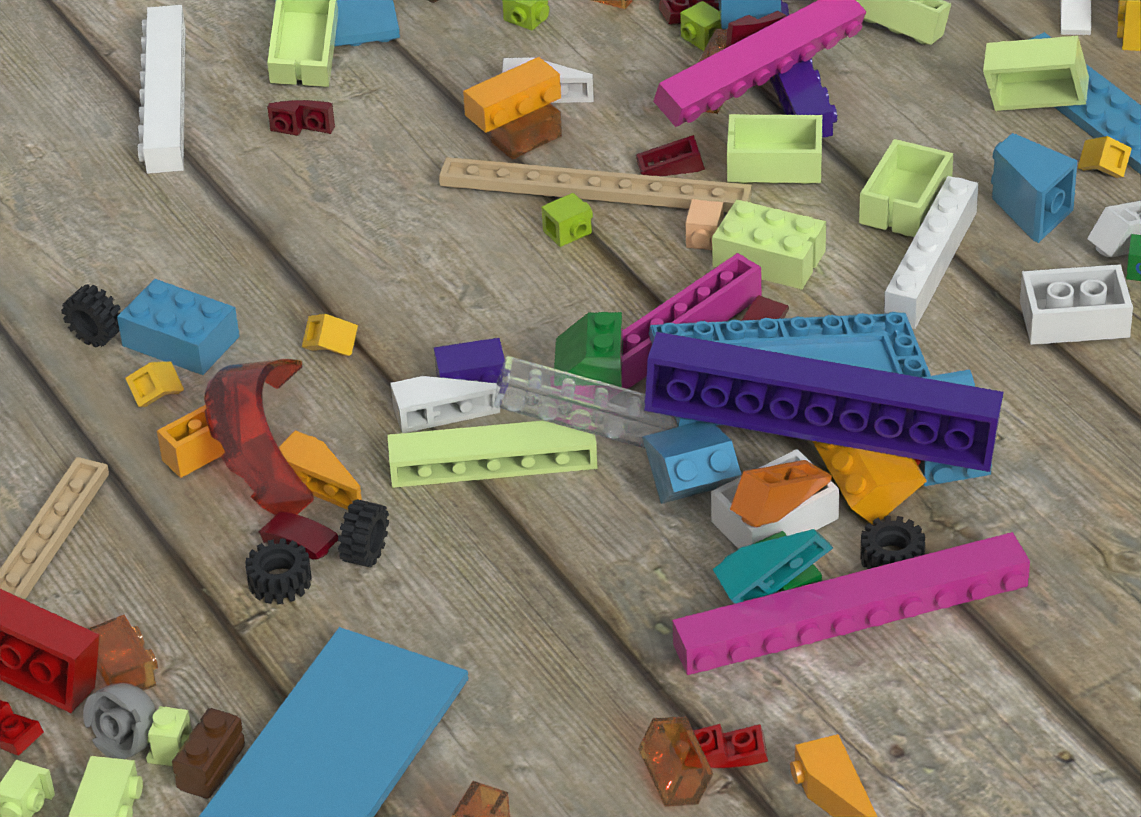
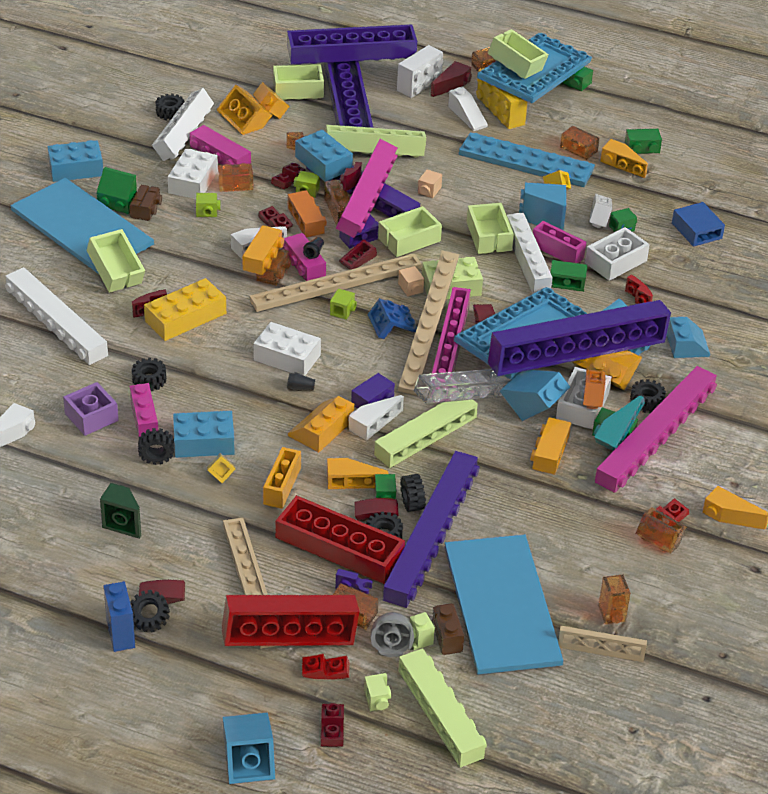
camera: 40 degrees left, 0 degrees up
clear red windscreen [204,359,314,515] -> none
yellow panel [302,314,358,356] -> none
green slope [553,312,623,388] -> none
yellowish green piece [983,36,1089,111] -> none
none -> medium lavender brick [63,382,119,436]
none -> dark pink brick [130,383,158,438]
none -> black tyre [132,358,167,391]
none -> yellow brick [144,278,227,341]
none -> white brick [254,322,321,375]
none -> dark red slope [258,206,293,229]
none -> red brick [275,495,405,584]
none -> dark pink brick [282,233,326,281]
none -> black cone [287,372,315,390]
none -> orange brick [288,190,327,237]
none -> light orange slope [288,396,354,453]
none -> black cone [303,237,324,259]
none -> dark purple plate [335,569,373,597]
none -> dark purple brick [339,214,379,249]
none -> blue bracket [367,298,417,339]
none -> green brick [374,474,397,499]
none -> dark purple brick [383,451,480,608]
none -> tan plate [398,250,459,396]
none -> light nougat brick [418,169,442,198]
none -> light orange brick [530,417,571,475]
none -> dark pink brick [533,221,586,263]
none -> green brick [550,260,588,292]
none -> red slope [625,274,653,304]
none -> dark azure slope [667,317,710,358]

